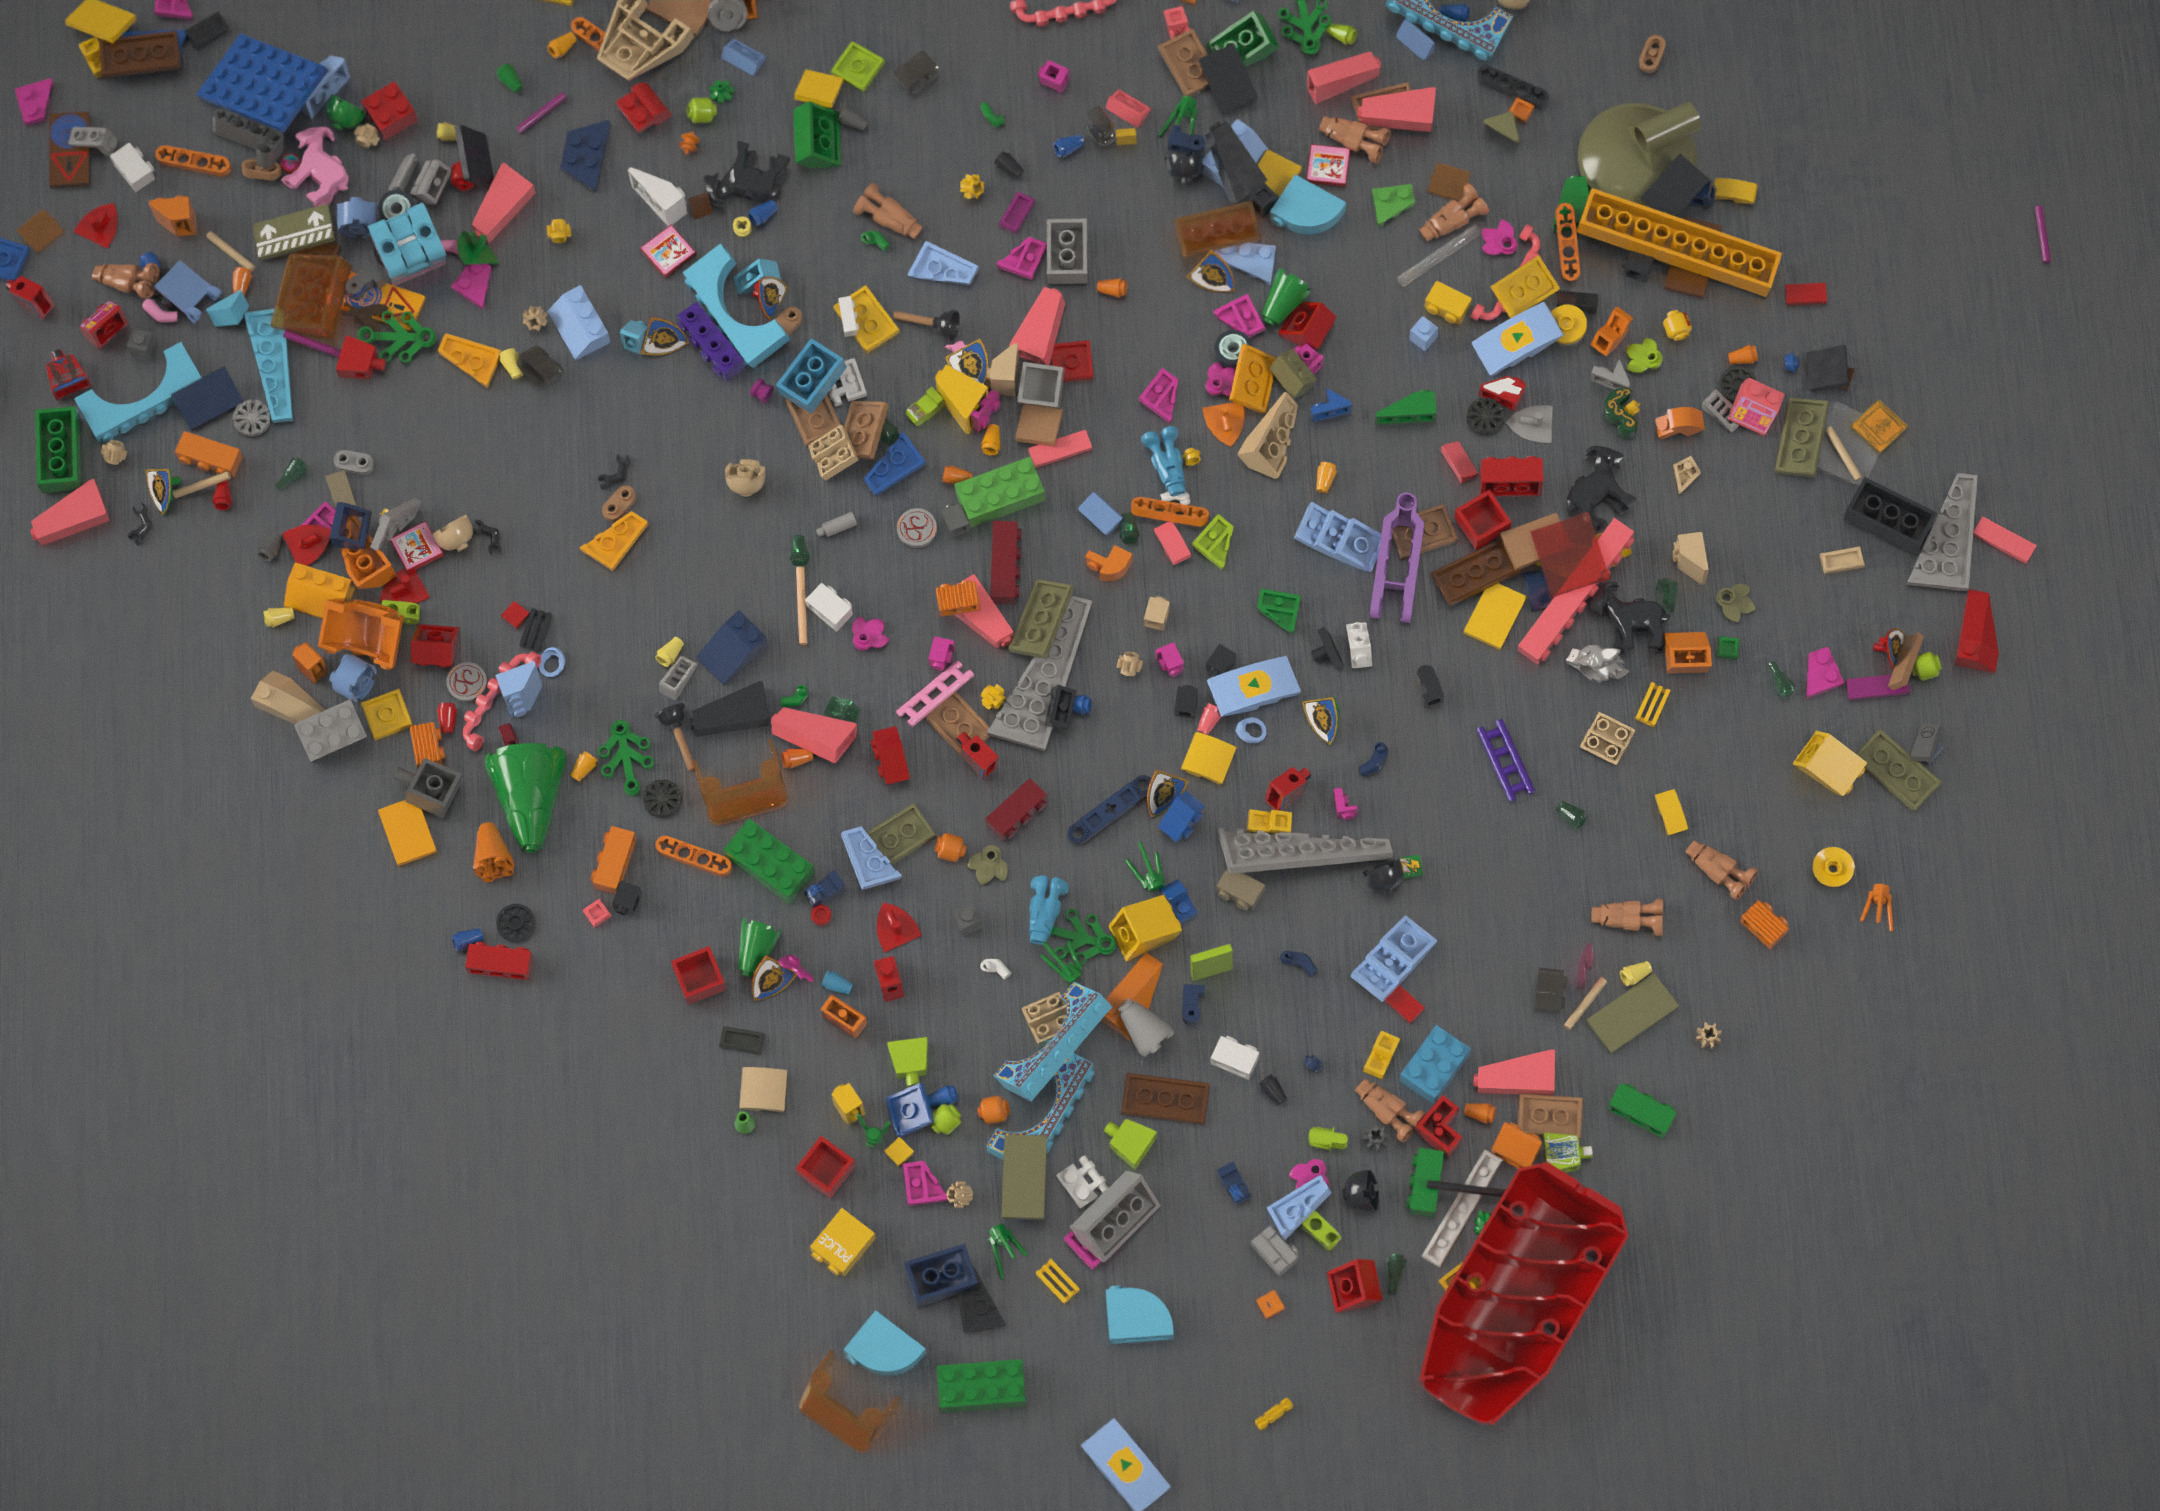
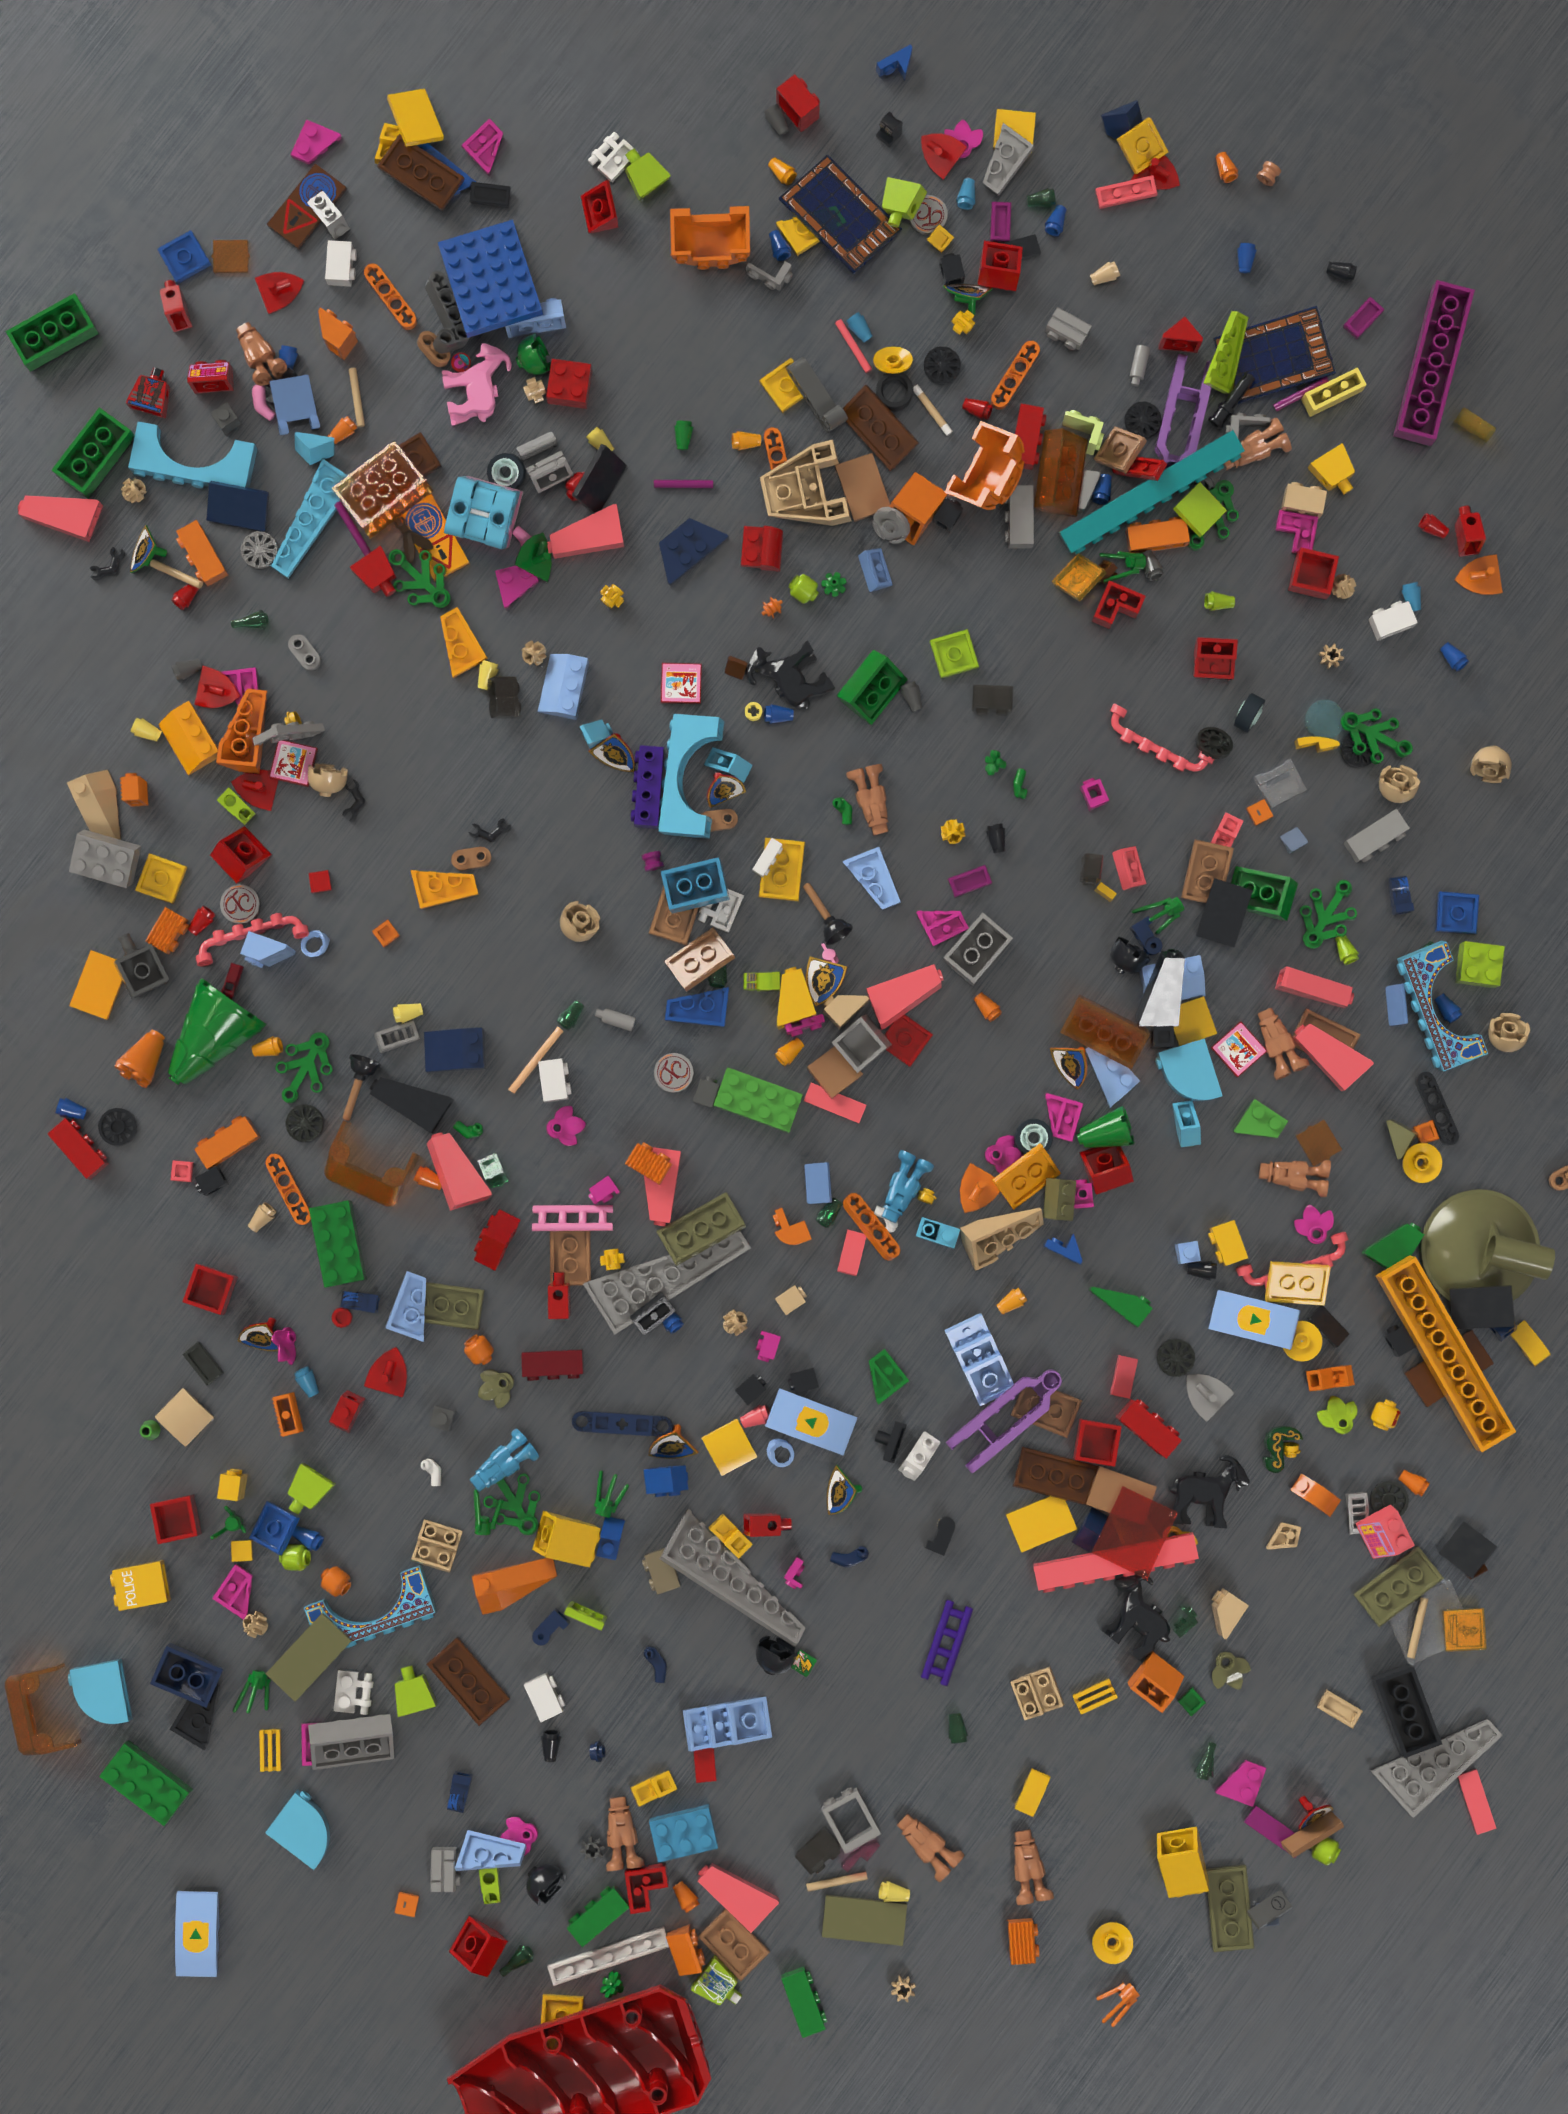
camera: 35 degrees right, 15 degrees up
olive tile [253,204,336,261] -> none
orange cylinder [318,598,404,670] -> none
dark tan tile [325,470,356,507] -> none
medium blue brick [329,654,377,702] -> none
dark blue tile [330,502,372,550] -> none
medium blue brick [337,197,377,238] -> none
dark grey leg [345,264,386,300] -> none
black tile [519,608,552,652] -> none
white slope [628,167,687,227] -> none
green cone [738,918,782,978] -> none
yellow tile [794,69,843,108] -> none
tan slope [808,425,858,481] -> none
orange cone [942,465,972,485] -> none
dark red brick [990,521,1022,605] -> none
medium azure arch [994,982,1112,1101] -> none
blue cone [1053,134,1084,157] -> none
light grey cone [1118,998,1175,1057] -> none
dark pink wing [1138,368,1178,423] -> none
lime wing [1192,514,1234,570] -> none
yellow axle [1255,1398,1293,1430] -> none
lime arm [1309,1127,1348,1153] -> none
clear axle [1397,225,1481,286] -> none
black bar [1426,1180,1506,1197] -> none
slope [1479,376,1526,412] -> none
orange beam [1555,203,1580,281] -> none
light grey piece [1566,644,1629,683] -> none
light grey slope [1590,360,1630,390] -> none
red tile [1785,283,1827,306] -> none
blue plate [1785,352,1799,373] -> none
red wedge [1954,589,1999,673] -> none
none -> tan cone [248,1202,276,1233]
none -> orange tile [372,919,400,948]
none -> light grey window [821,1787,881,1854]
none -> medium azure slope [916,1217,960,1249]
none -> green plant [985,750,1006,775]
none -> medium azure slope [1173,1100,1201,1147]
none -> black cone [1187,1261,1217,1281]
none -> yellow dish [1402,1143,1442,1183]

